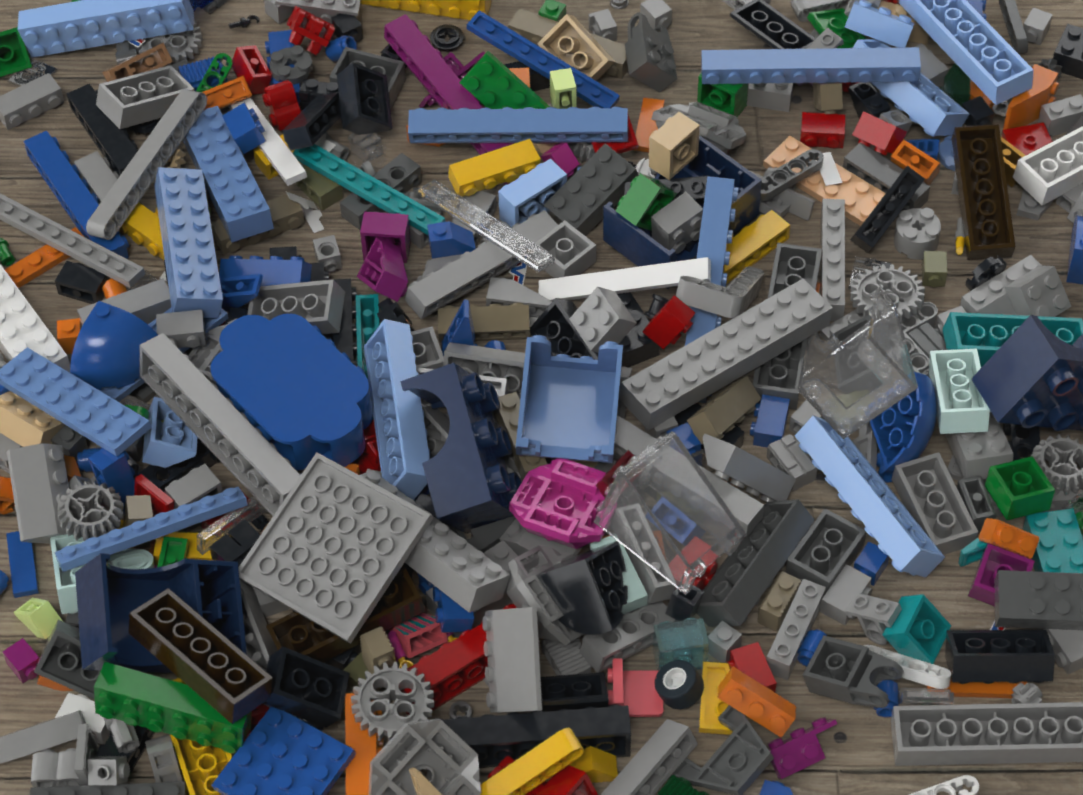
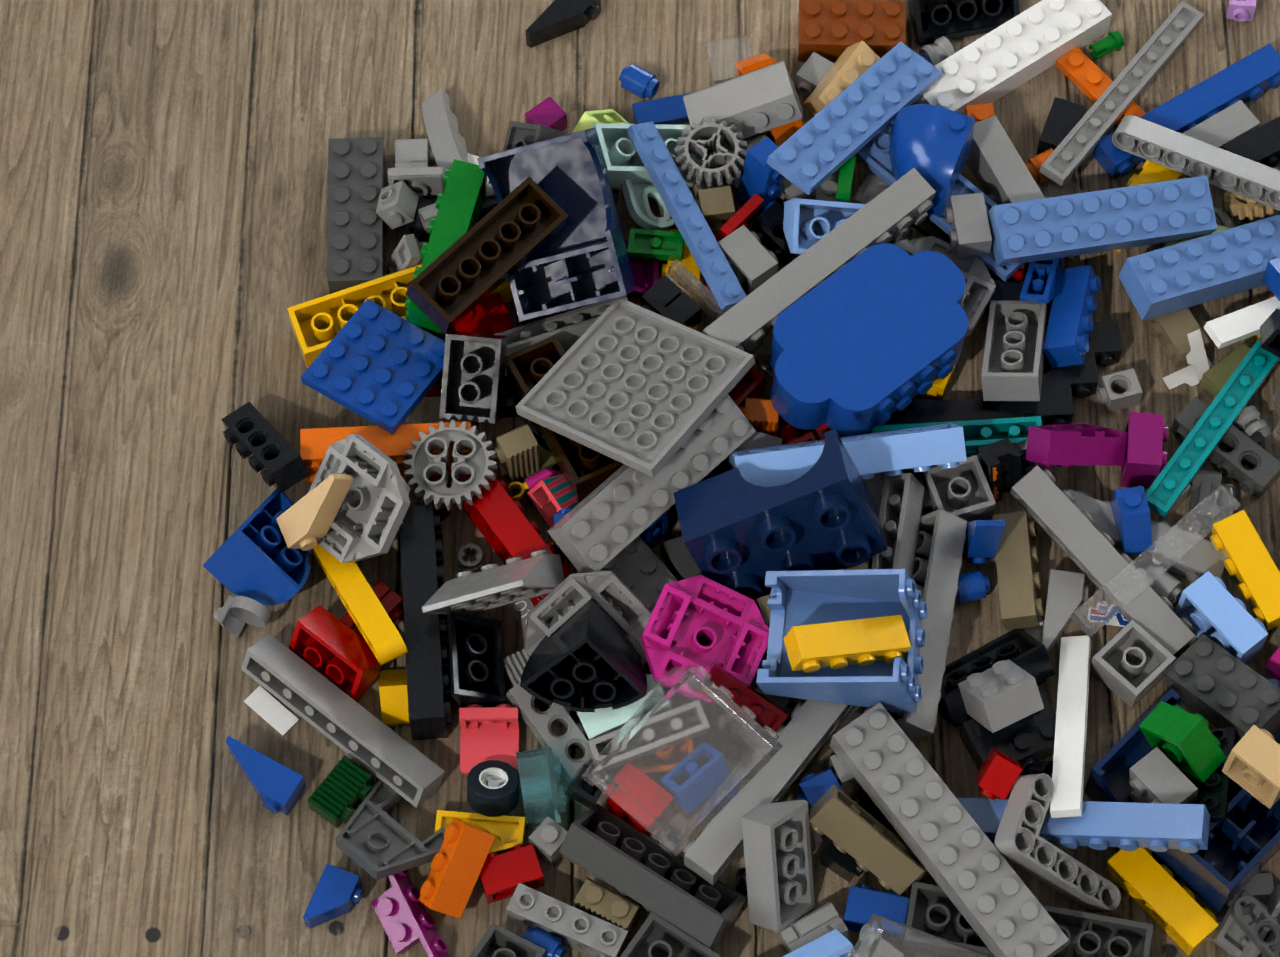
camera: 90 degrees right, 10 degrees up
none -> yellow brick [783,615,911,673]

